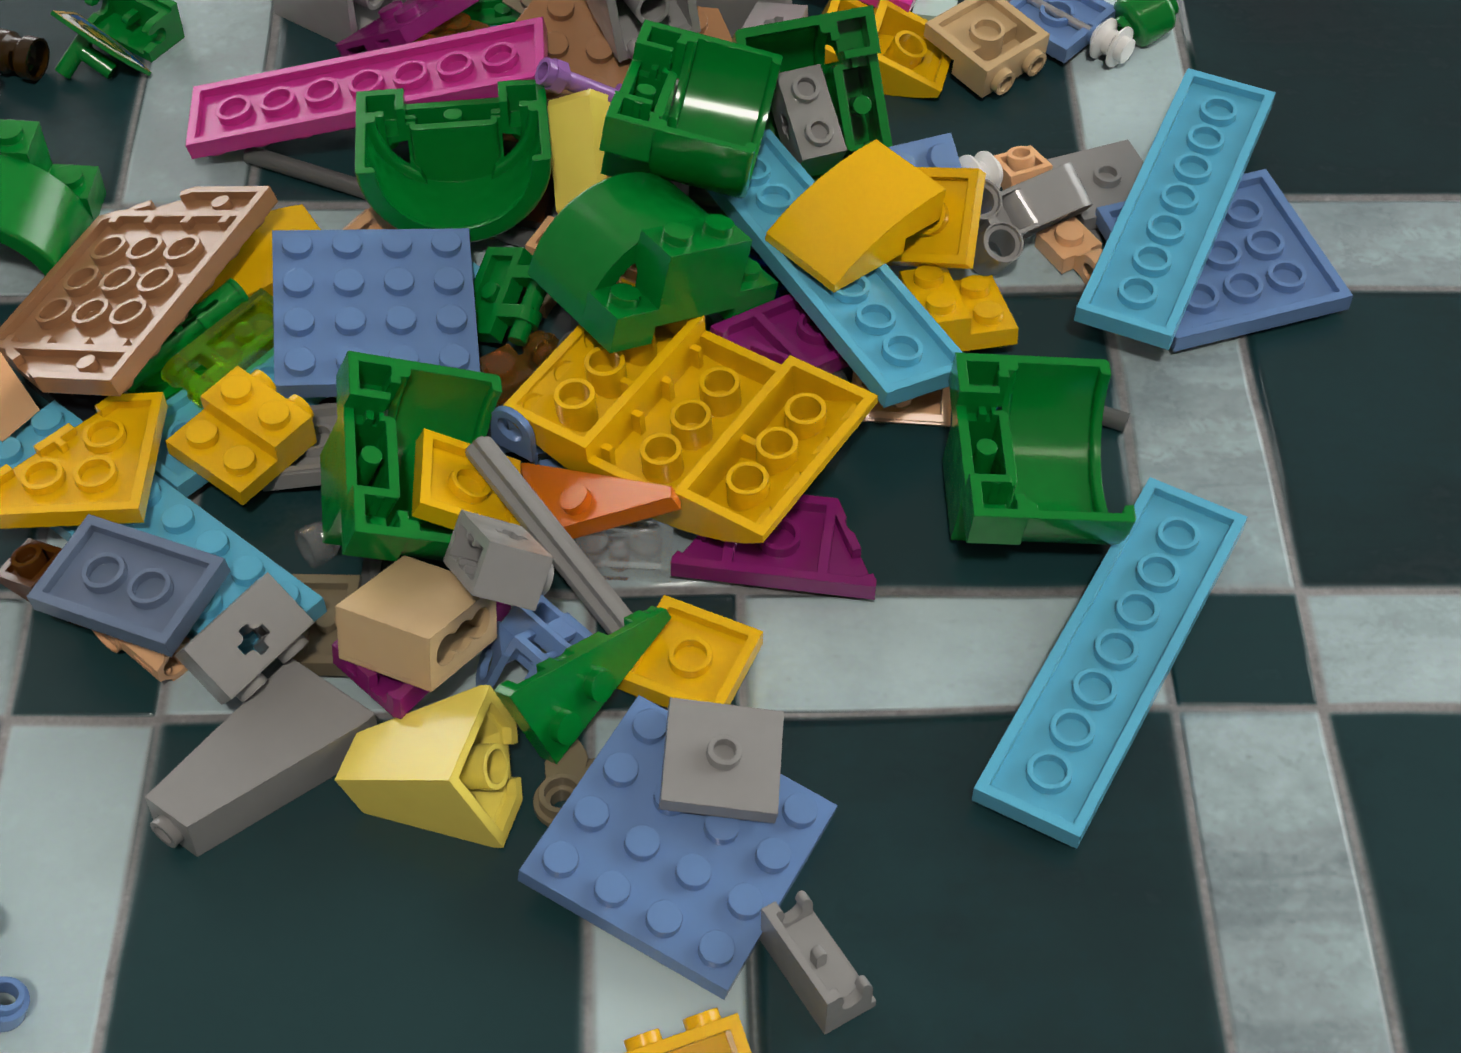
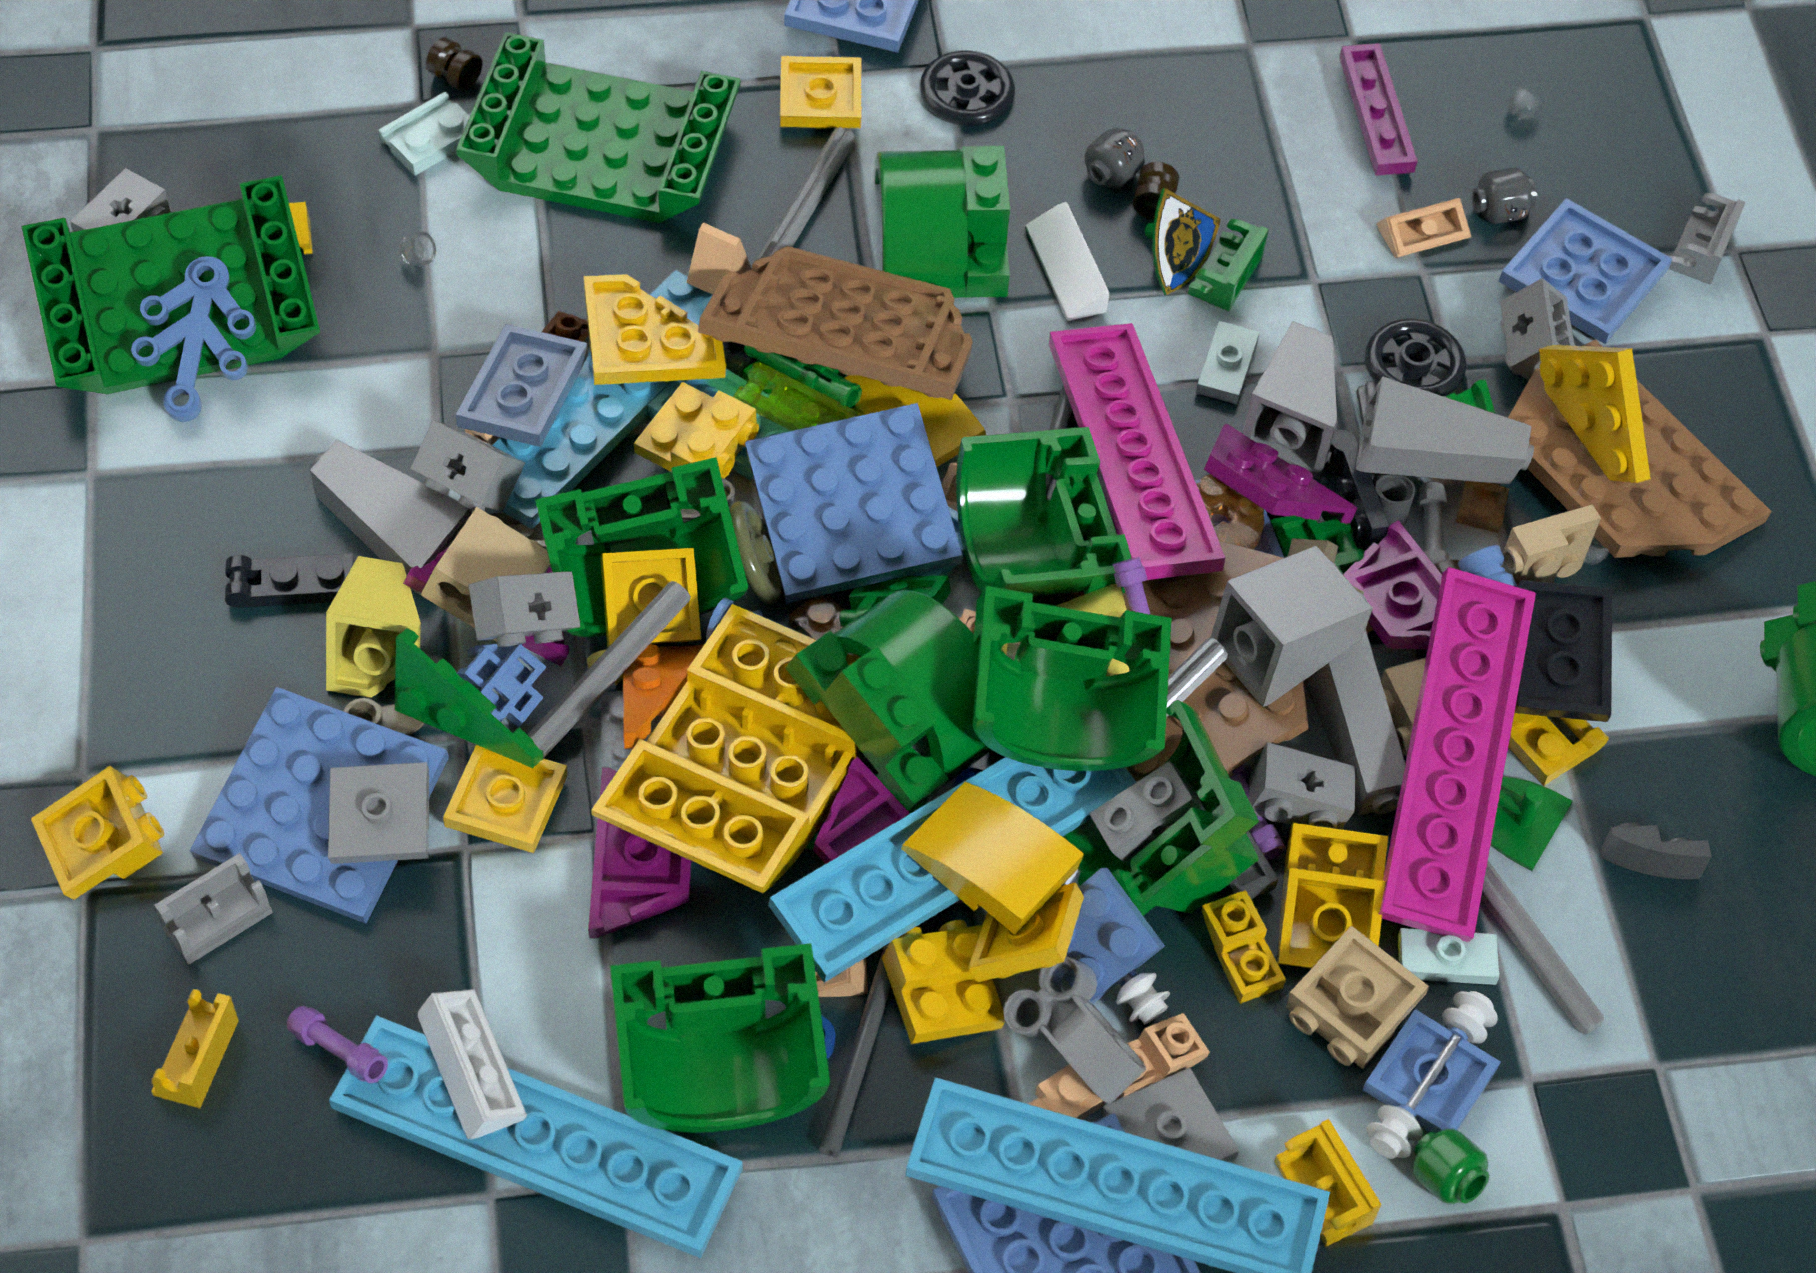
camera: 80 degrees right, 5 degrees up
none -> yellow hinge [151,989,239,1108]
none -> black plate [225,553,355,608]
none -> medium lavender bar [287,1006,388,1084]
none -> white slope [418,989,527,1139]
none -> white slope [1025,202,1109,322]
none -> light aqua plate [1196,321,1260,404]
none -> yellow slope [1202,890,1286,1004]
none -> yellow hinge [1274,1119,1382,1247]

